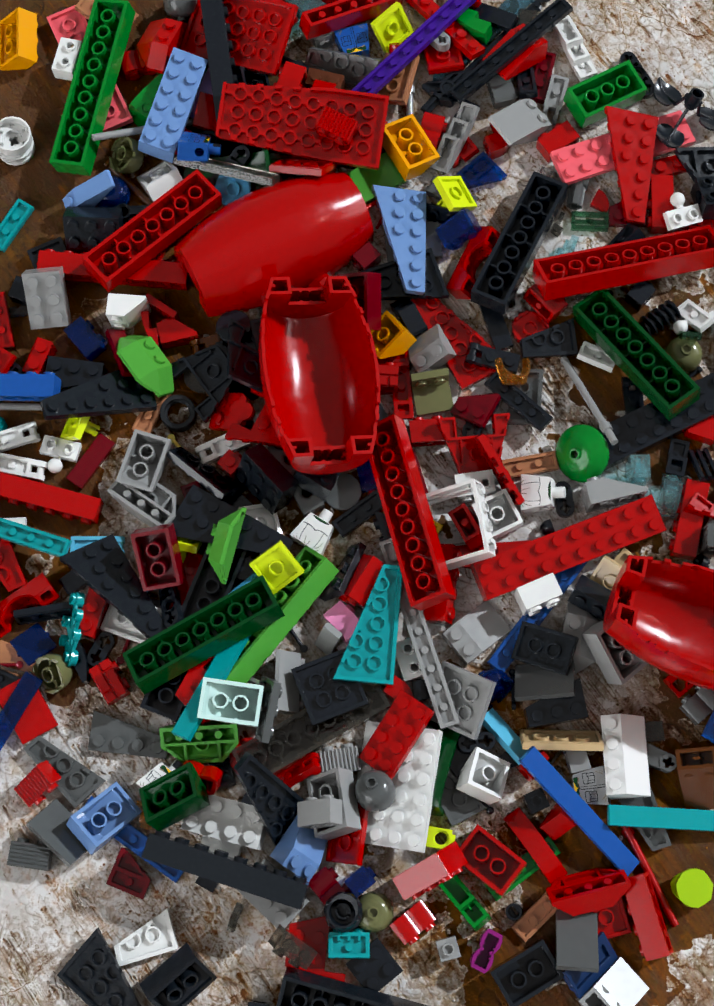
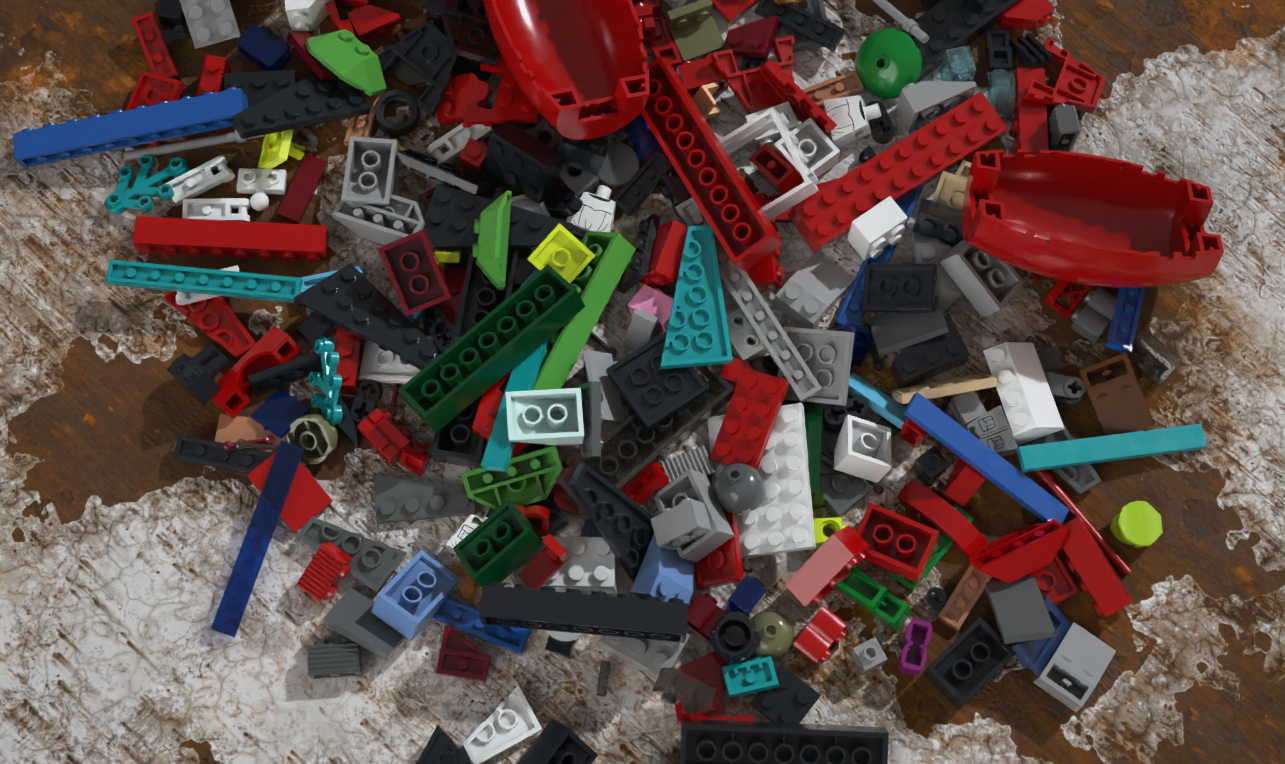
camera: 20 degrees left, 5 degrees down
none -> red tile [400,442,429,476]
none -> red bracket [518,534,571,590]
none -> black beam [545,192,583,216]
none -> light nougat panel [692,82,721,120]

